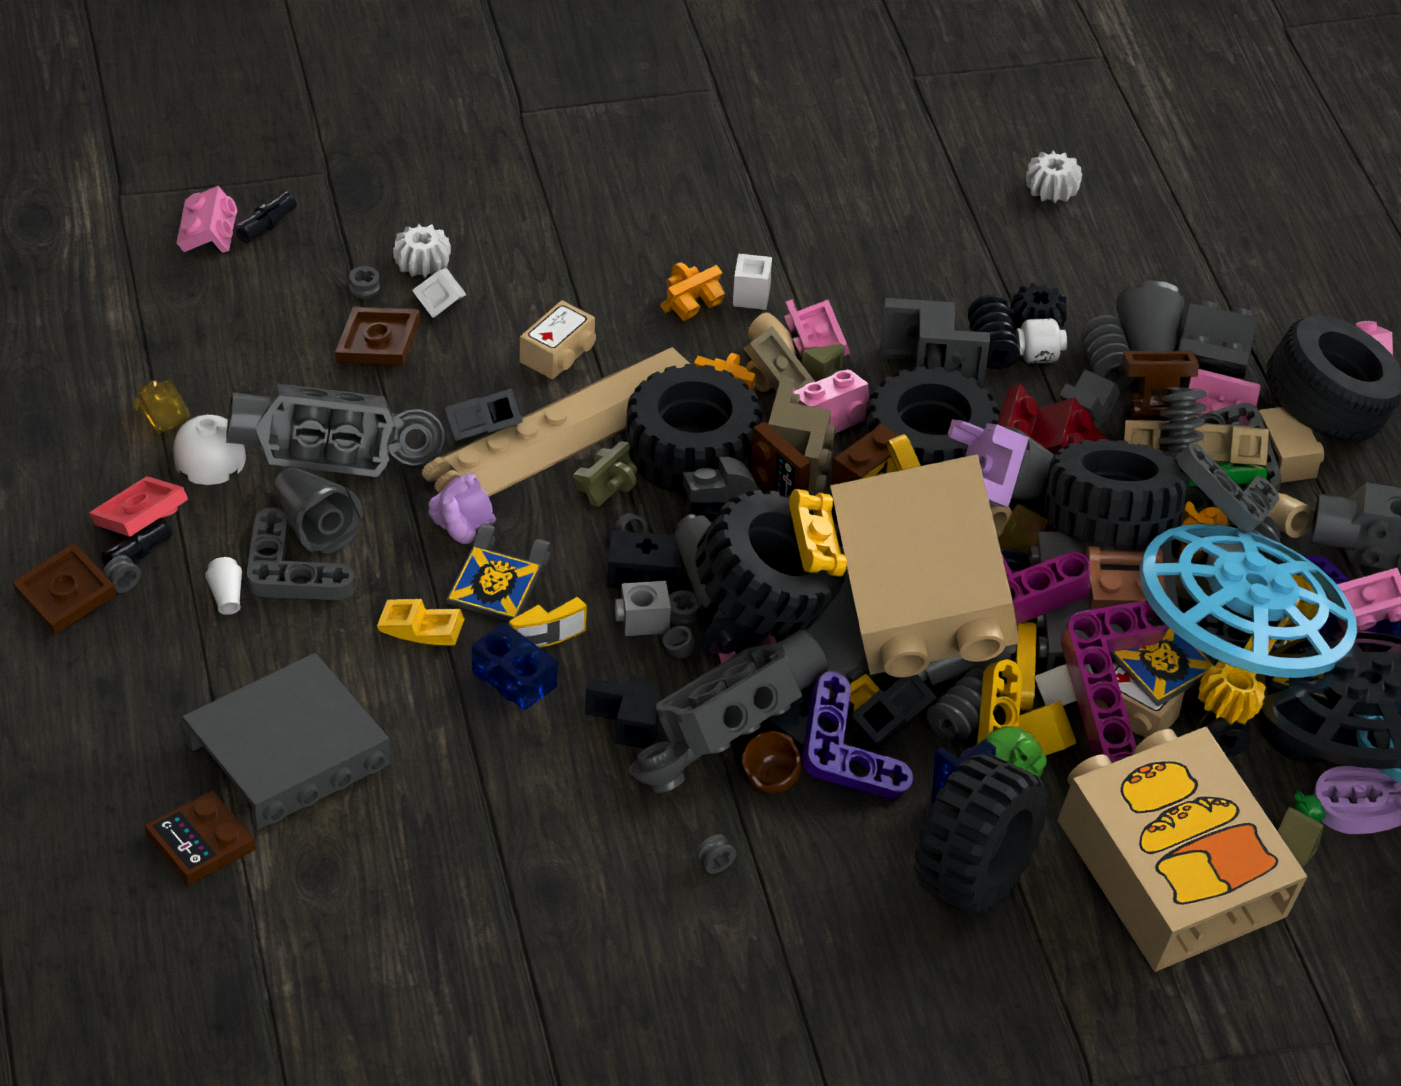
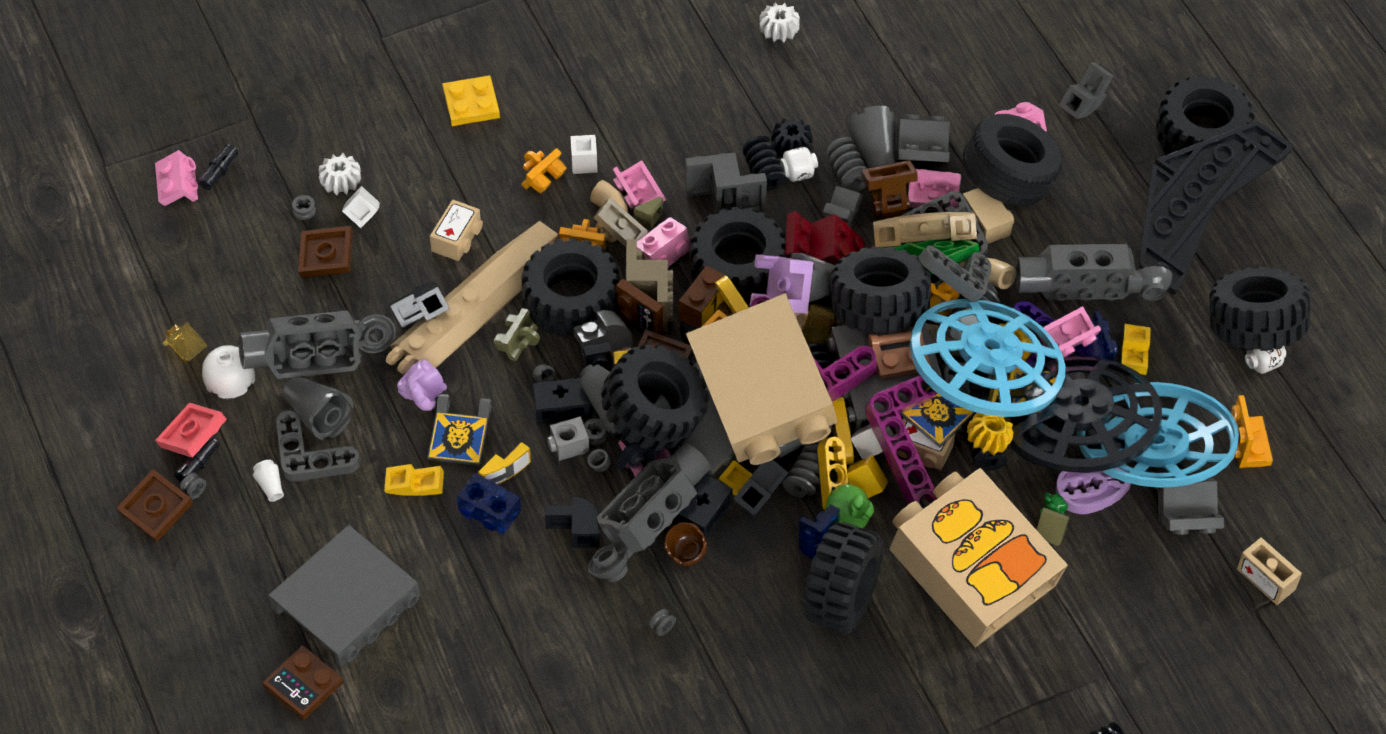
camera: 10 degrees left, 10 degrees up
yellow plate [789,489,847,577] -> none
dark purple beam [802,671,913,799] -> none
dark grey piece [1158,387,1207,459] -> none
none -> yellow plate [442,75,500,126]

